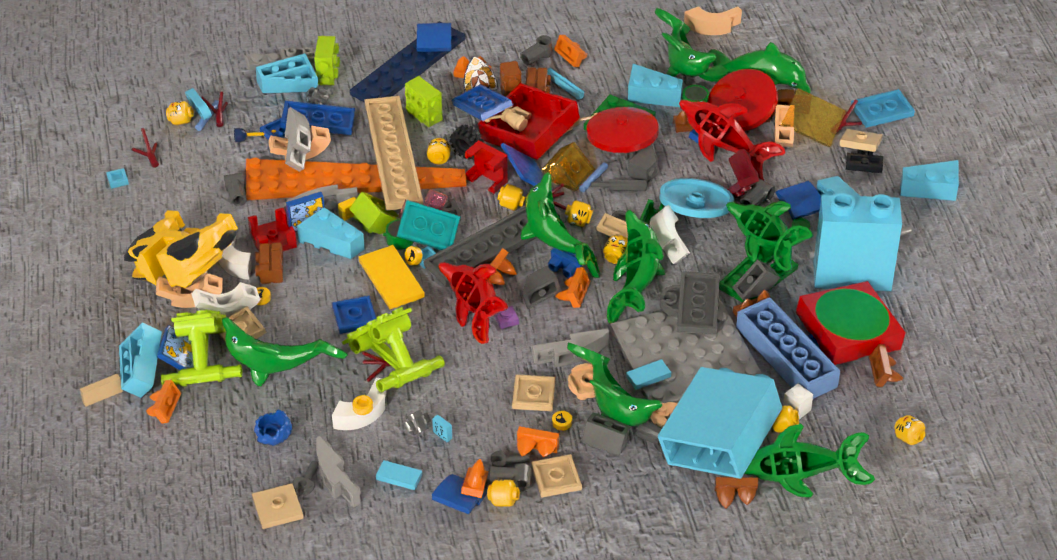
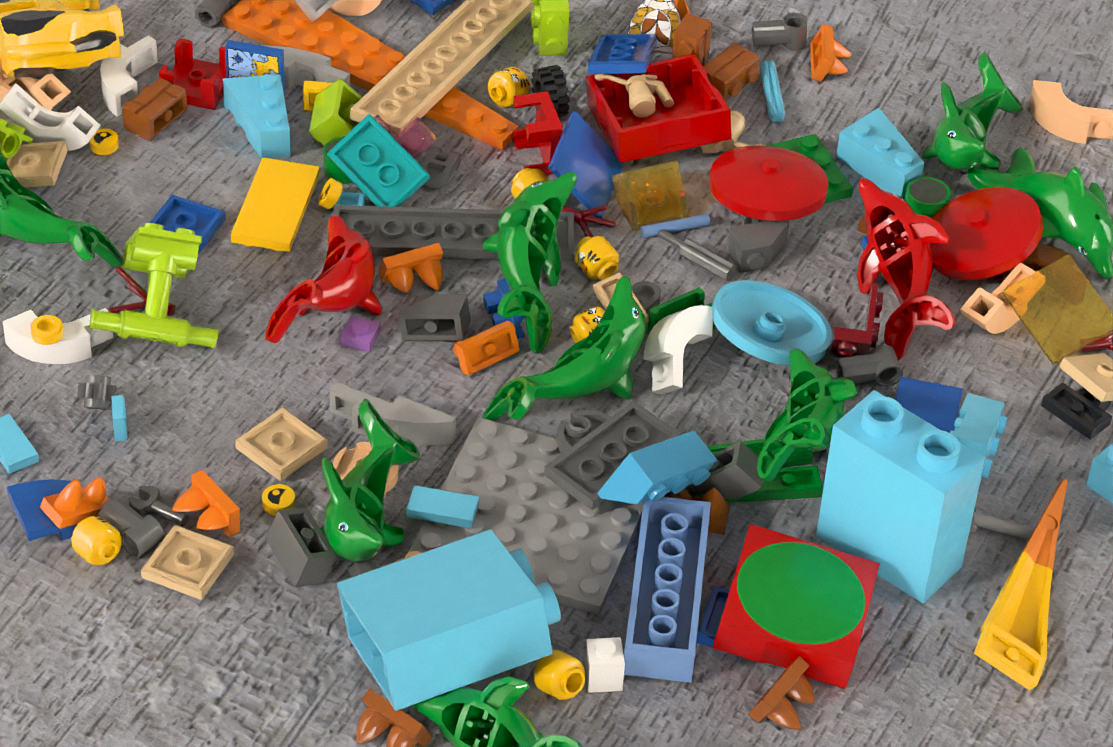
camera: 35 degrees right, 0 degrees up
none -> dark azure slope [597,430,718,504]
none -> yellow plate [974,478,1068,691]

